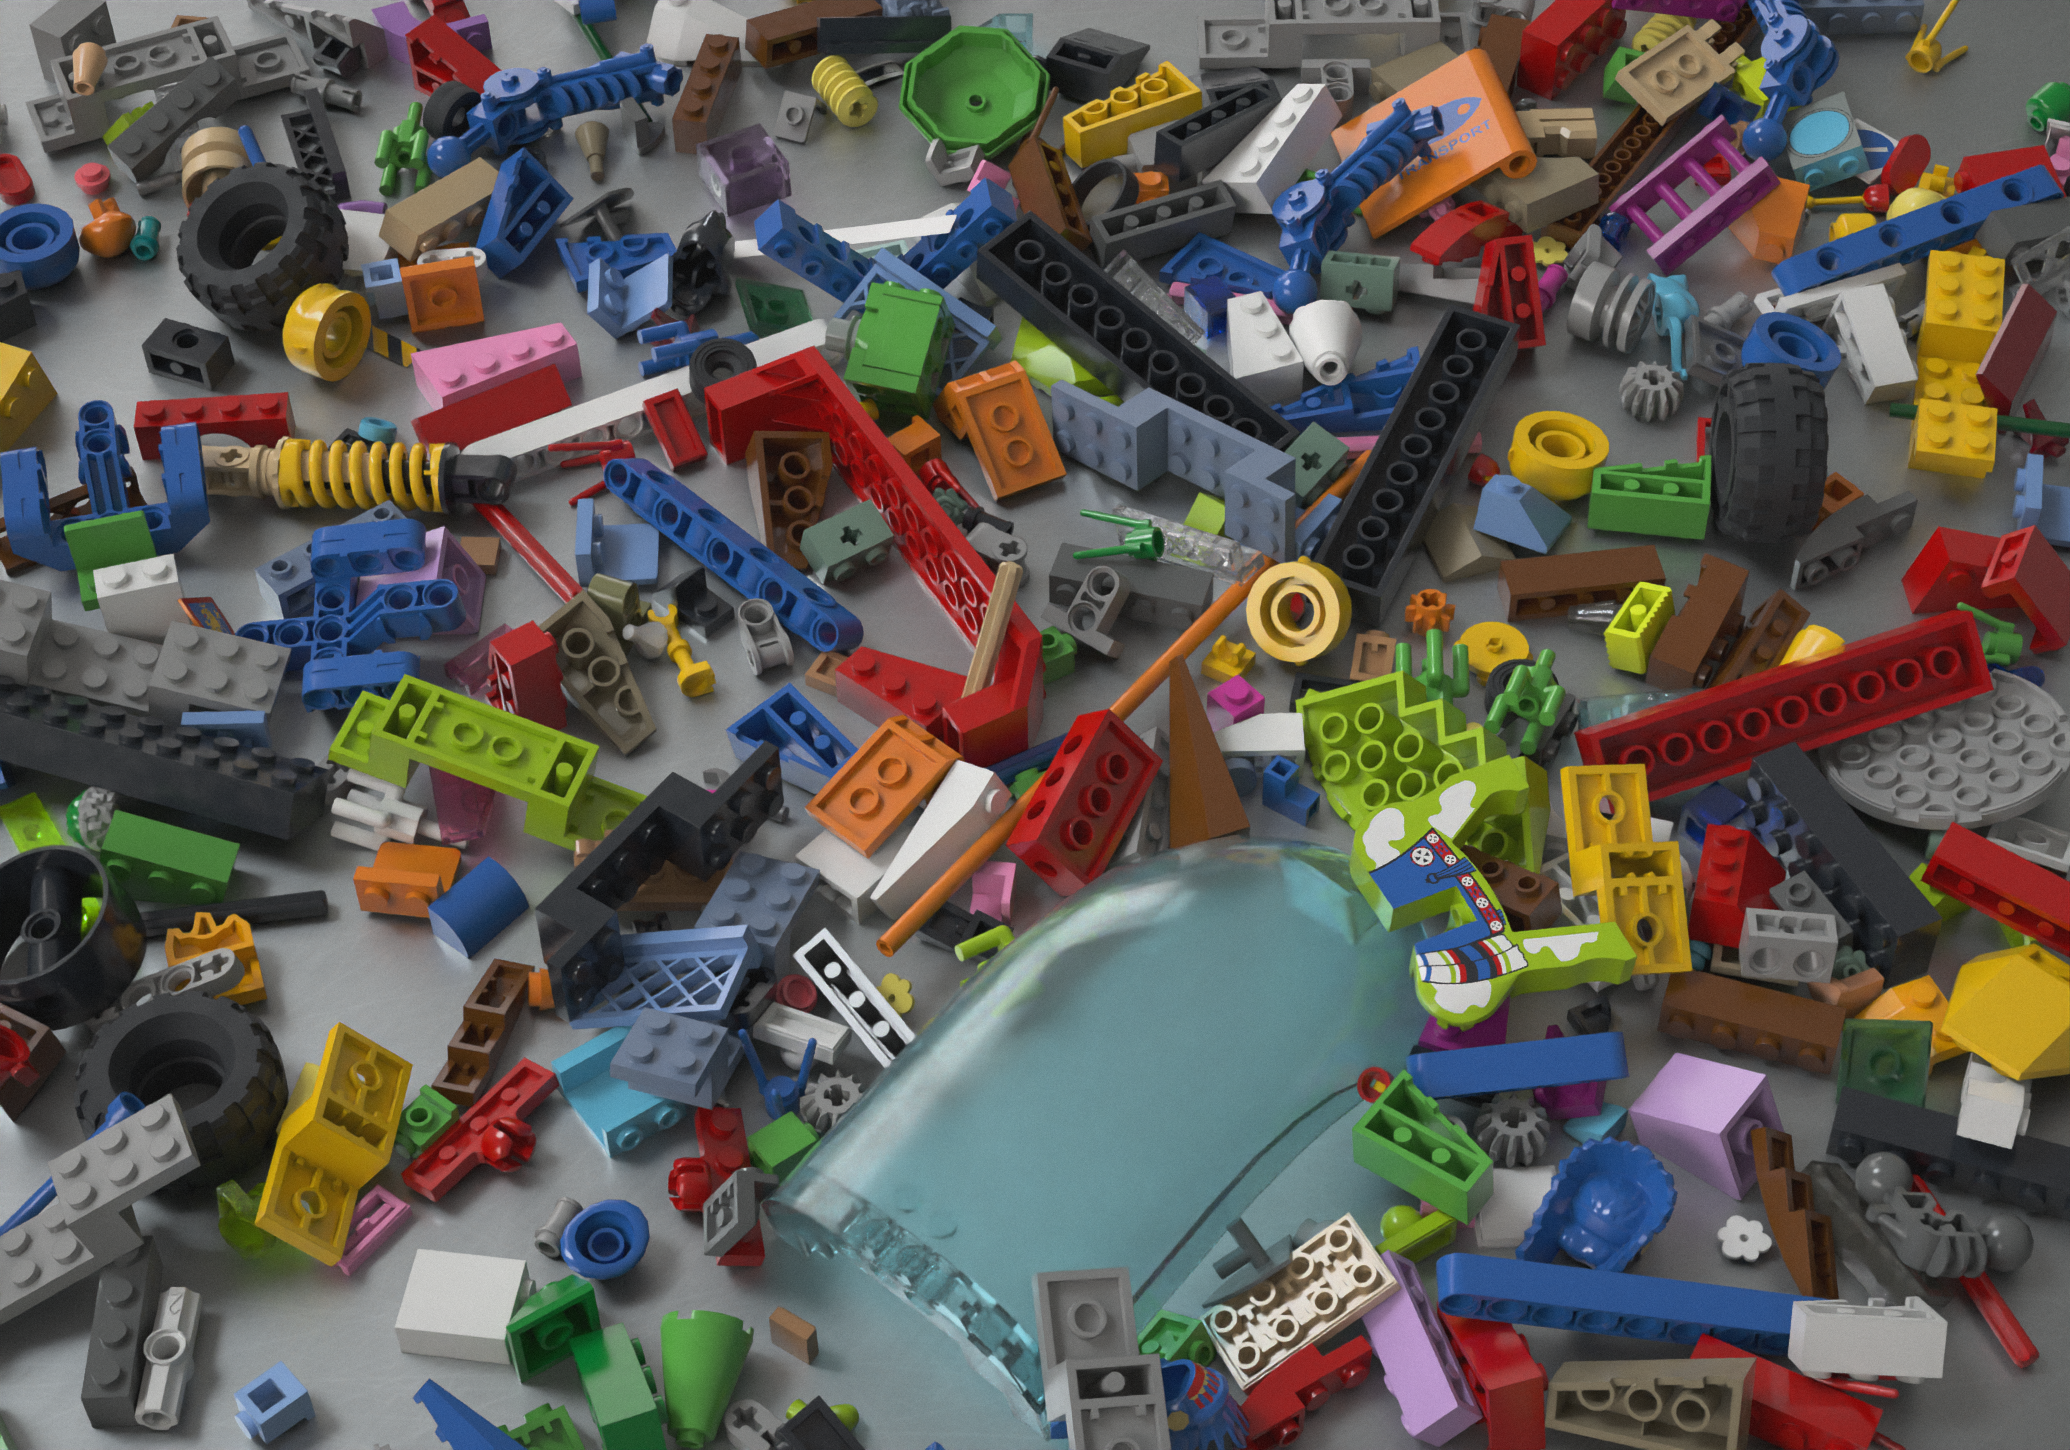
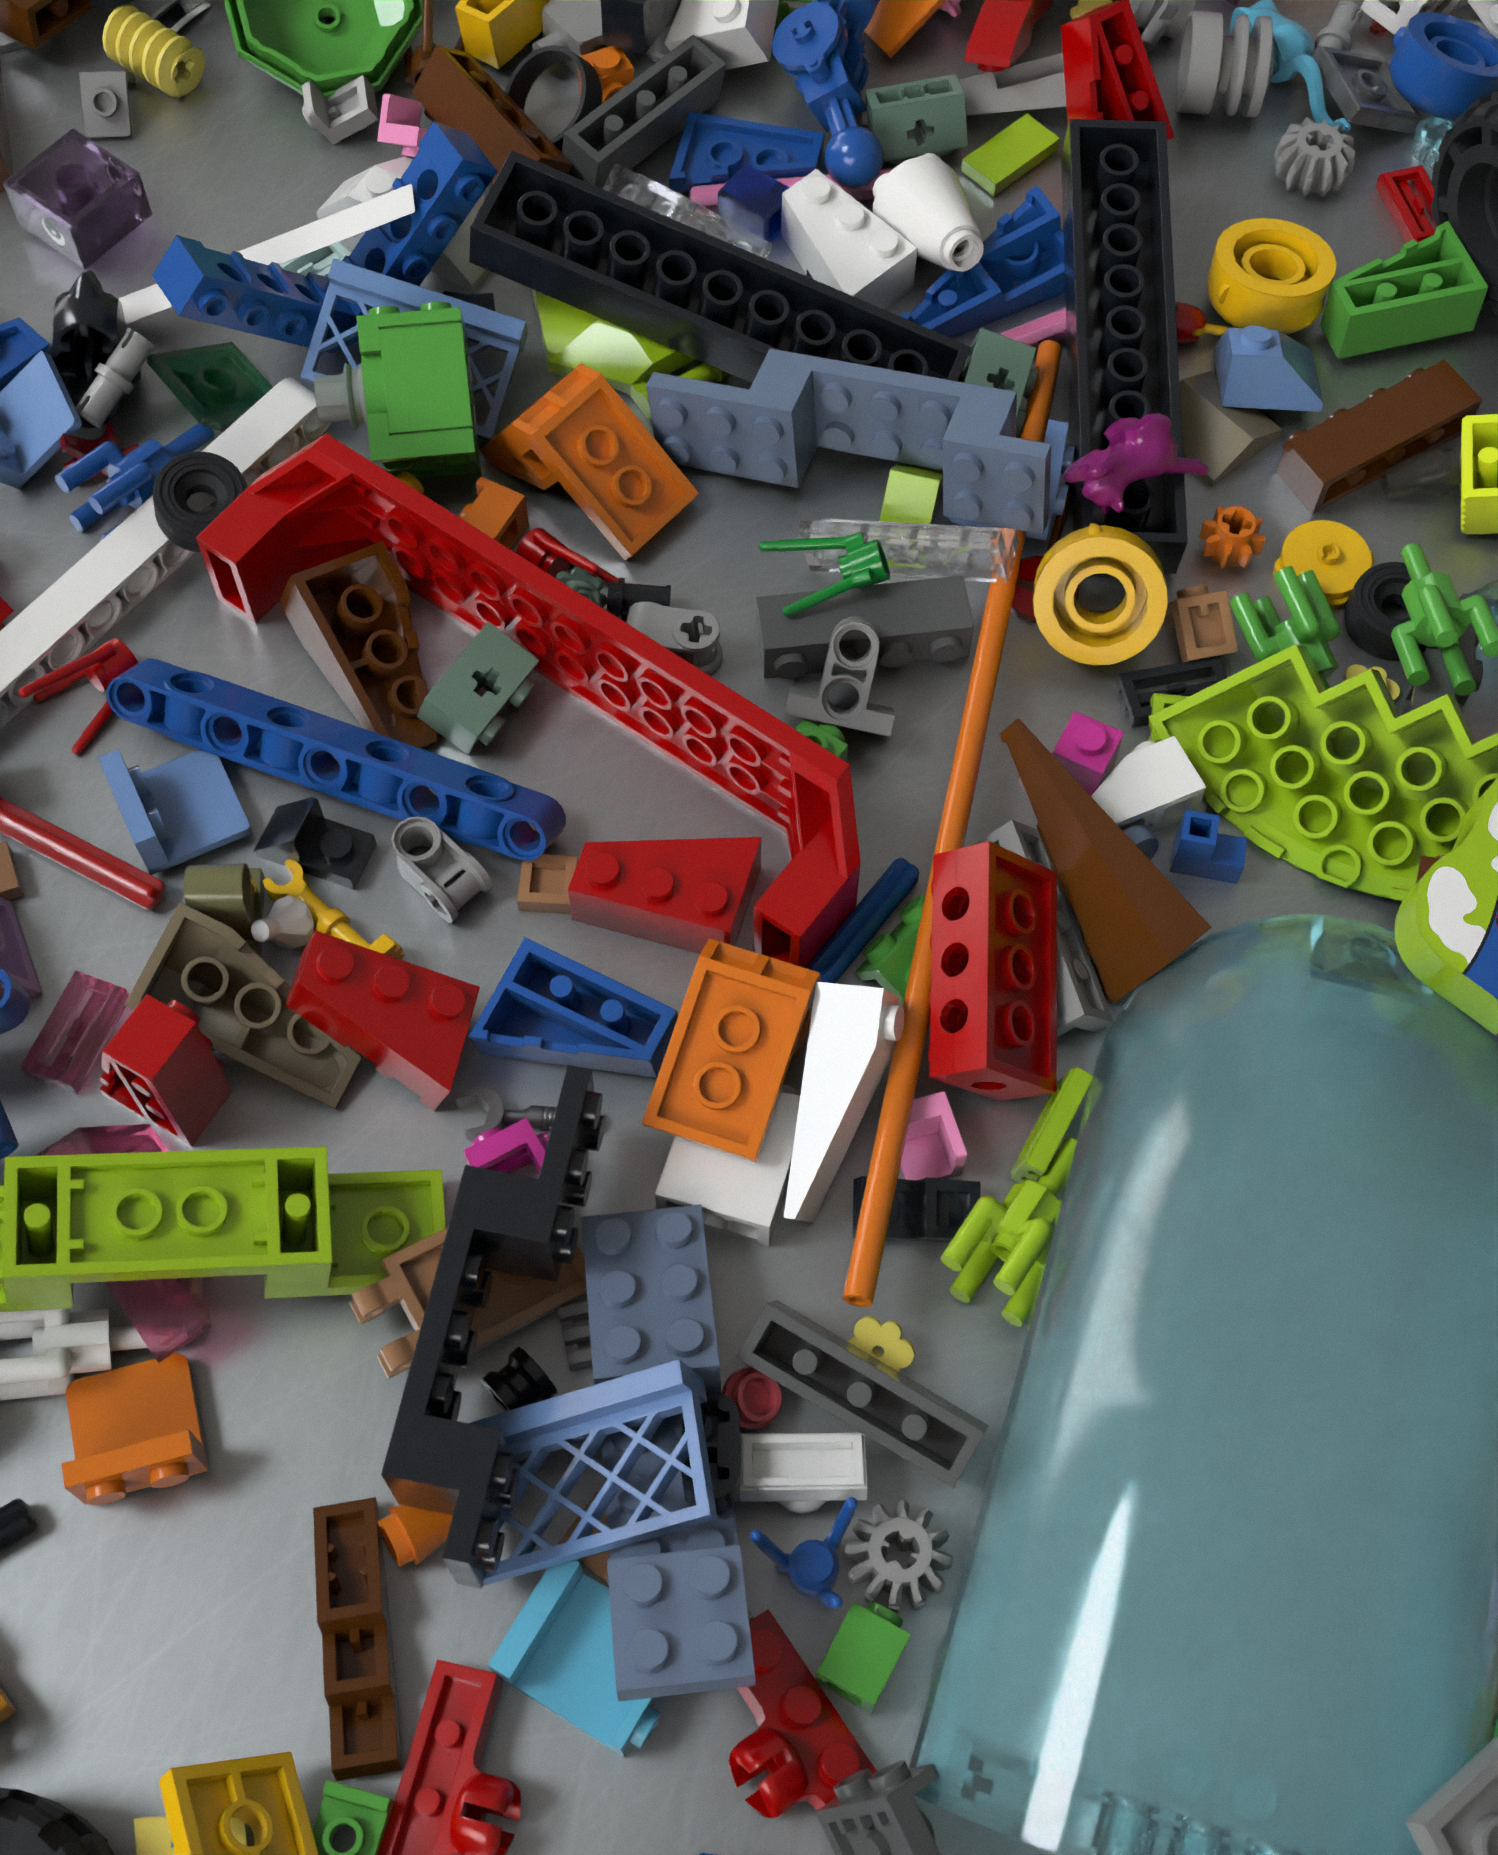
camera: 25 degrees left, 15 degrees up
blue brick [427,856,529,959] -> none
red tile [642,388,708,472] -> none
tan axle [961,561,1023,698] -> none
yellow tile [1201,635,1256,683] -> none
none -> light grey pin [75,327,156,430]
none -> red wedge [285,930,480,1111]
none -> lime tile [961,113,1060,196]
none -> magenta animal [1063,413,1209,514]

